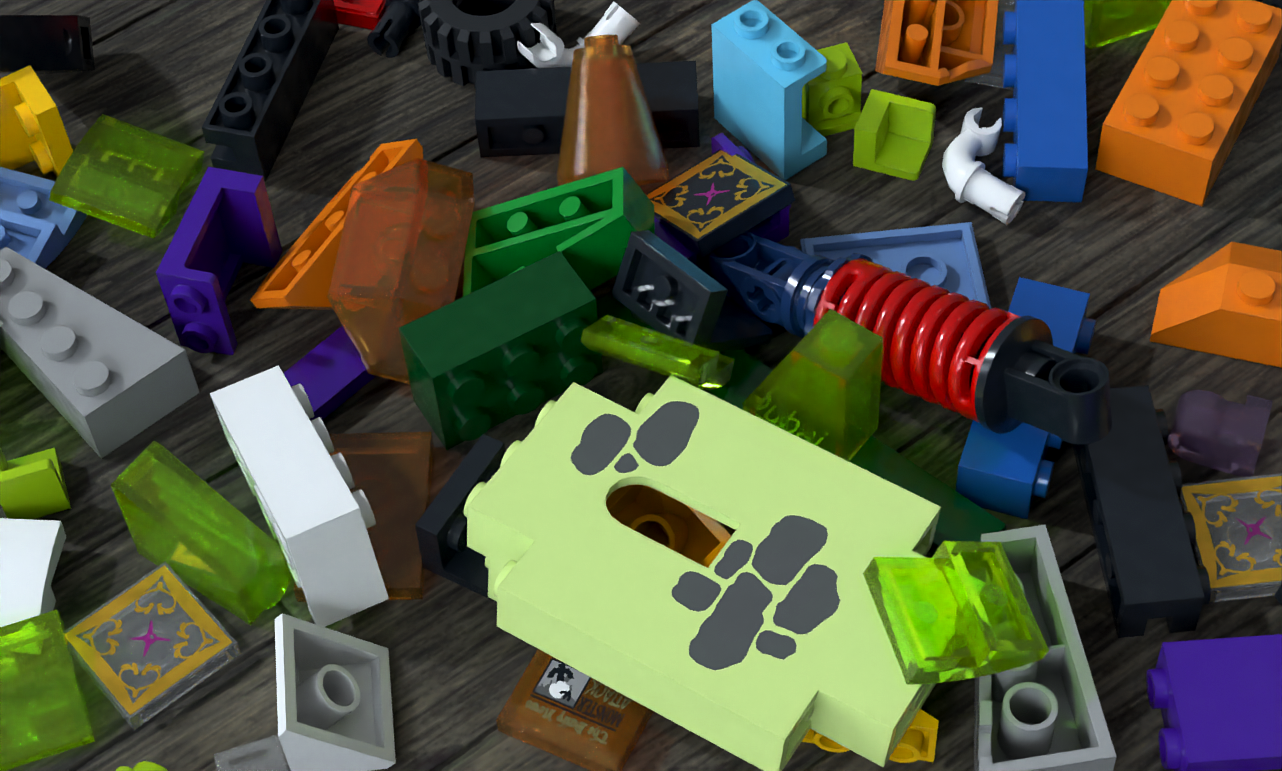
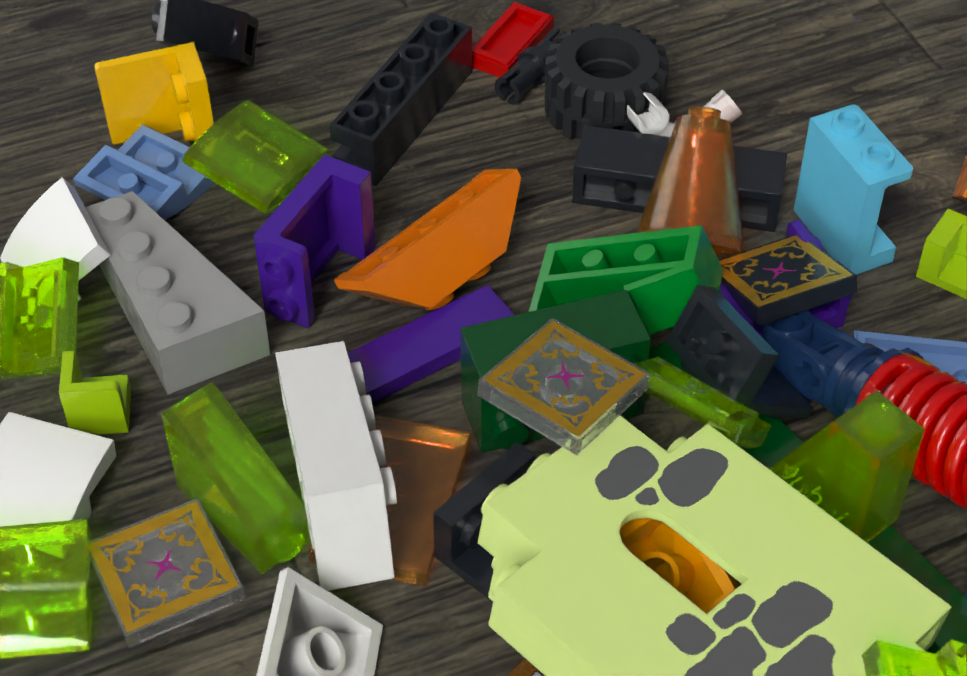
camera: 10 degrees right, 5 degrees down
clear orange wedge [327,158,475,384] -> none
lime brick [802,42,862,136] -> none
none -> clear tile [477,318,651,455]

